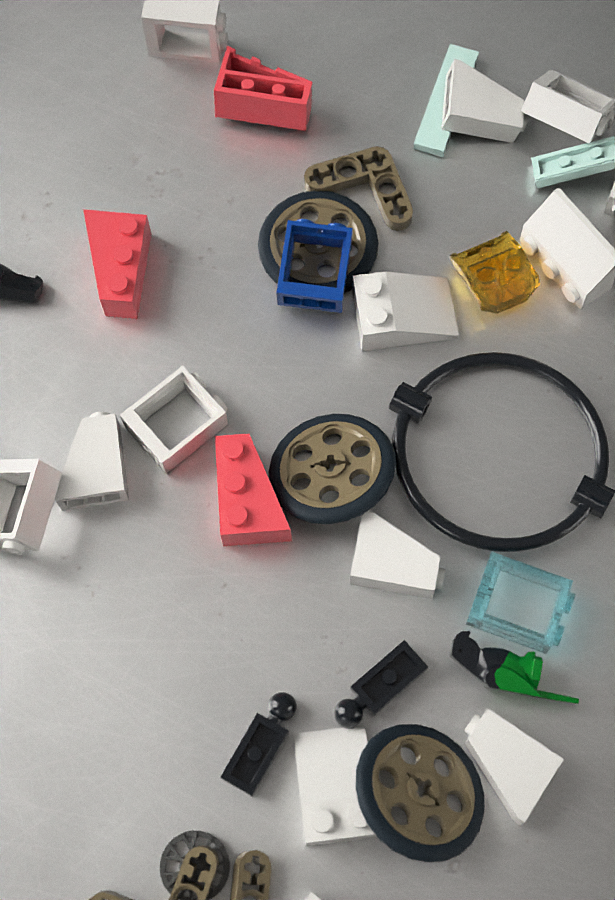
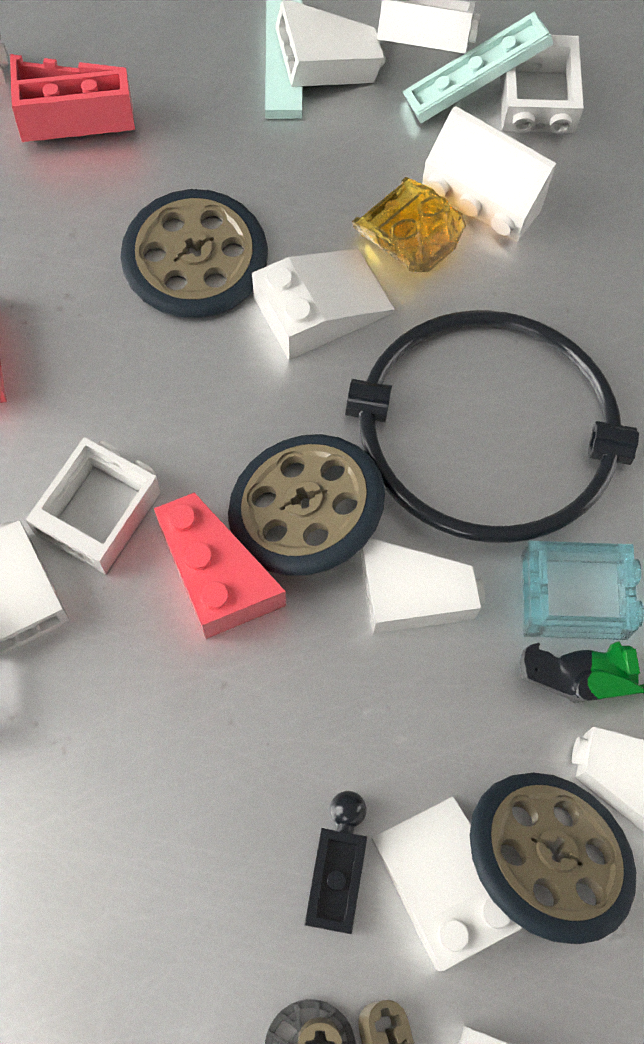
camera: 25 degrees left, 0 degrees up
blue window [276,219,353,313] -> none
dark tan beam [304,146,413,231] -> none
black plate [334,640,428,728] -> none

